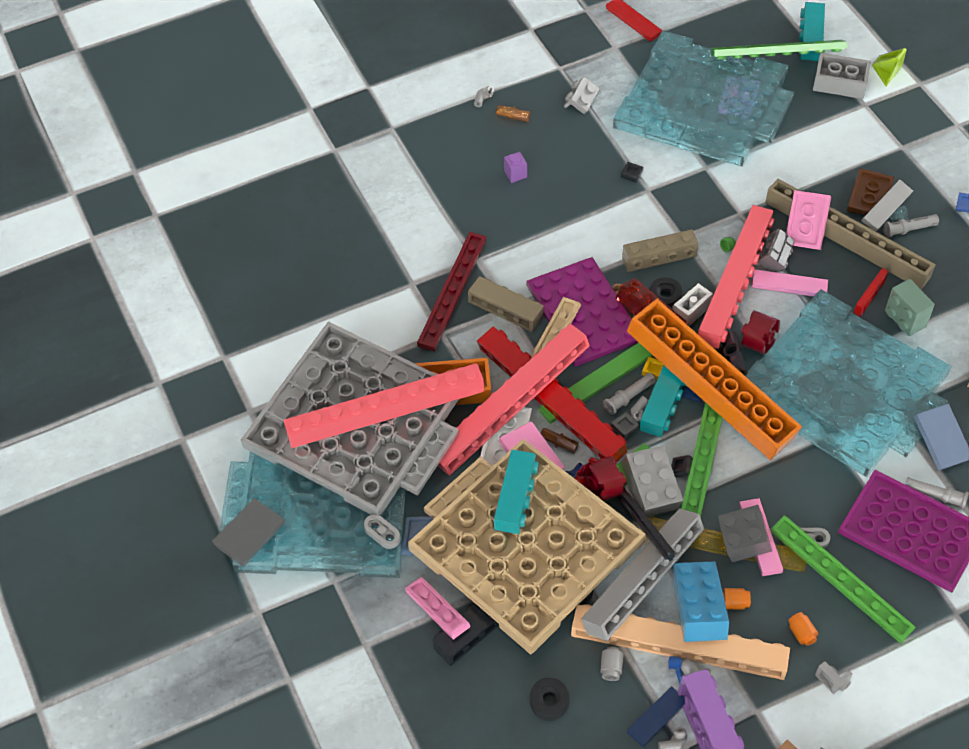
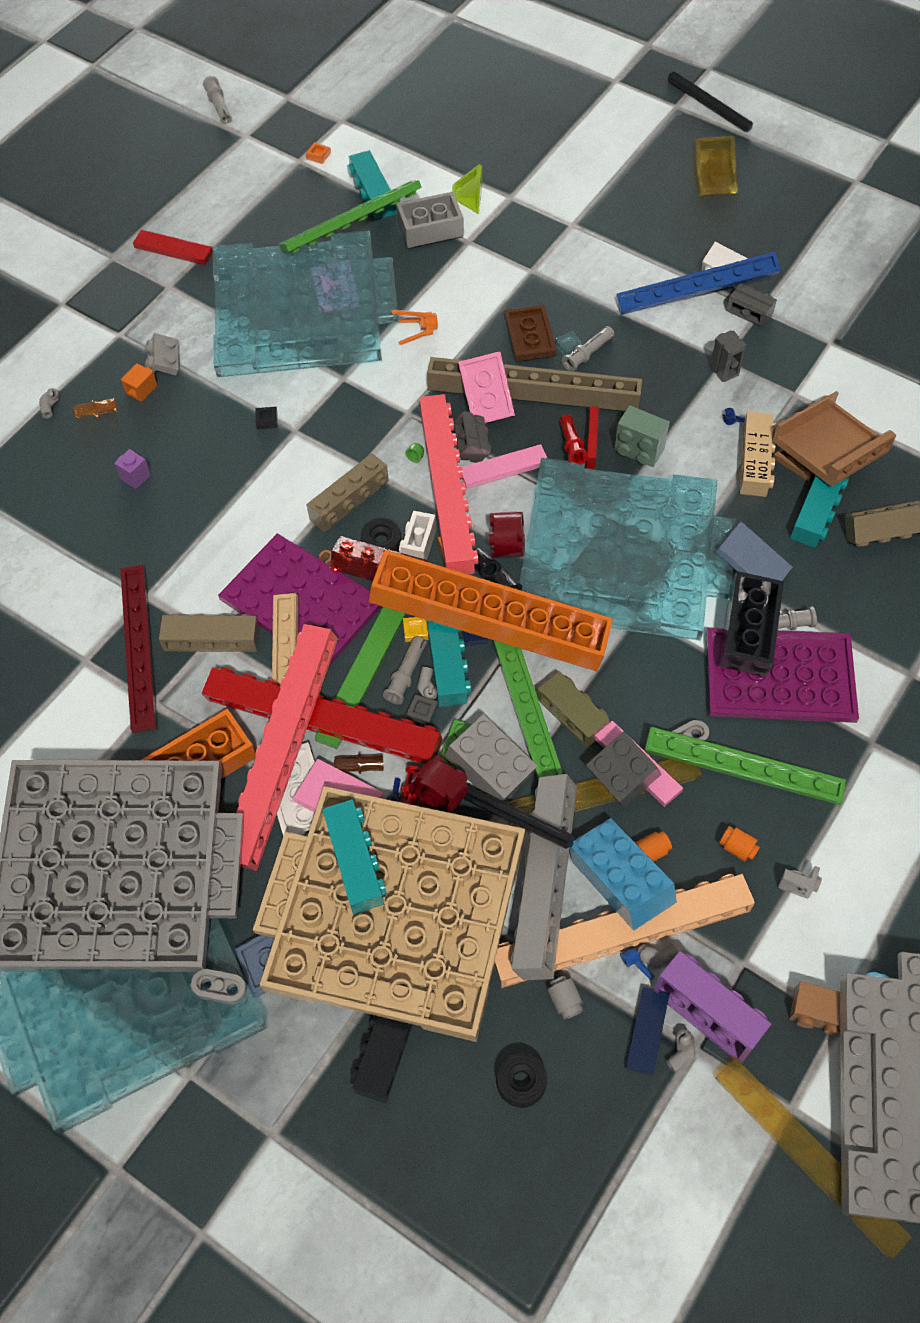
camera: 30 degrees left, 5 degrees up
dark grey tile [212,498,285,567] -> none
coral brick [283,363,484,448] -> none
bright pink tile [405,576,470,639] -> none
black tile [671,455,693,478] -> none
light grey tile [861,180,913,232] -> none
none -> orange brick [120,363,157,402]
none -> orange plant [391,310,438,345]
none -> olive brick [537,671,610,748]
none -> red pin [559,414,588,466]
none -> black brick [718,571,784,677]

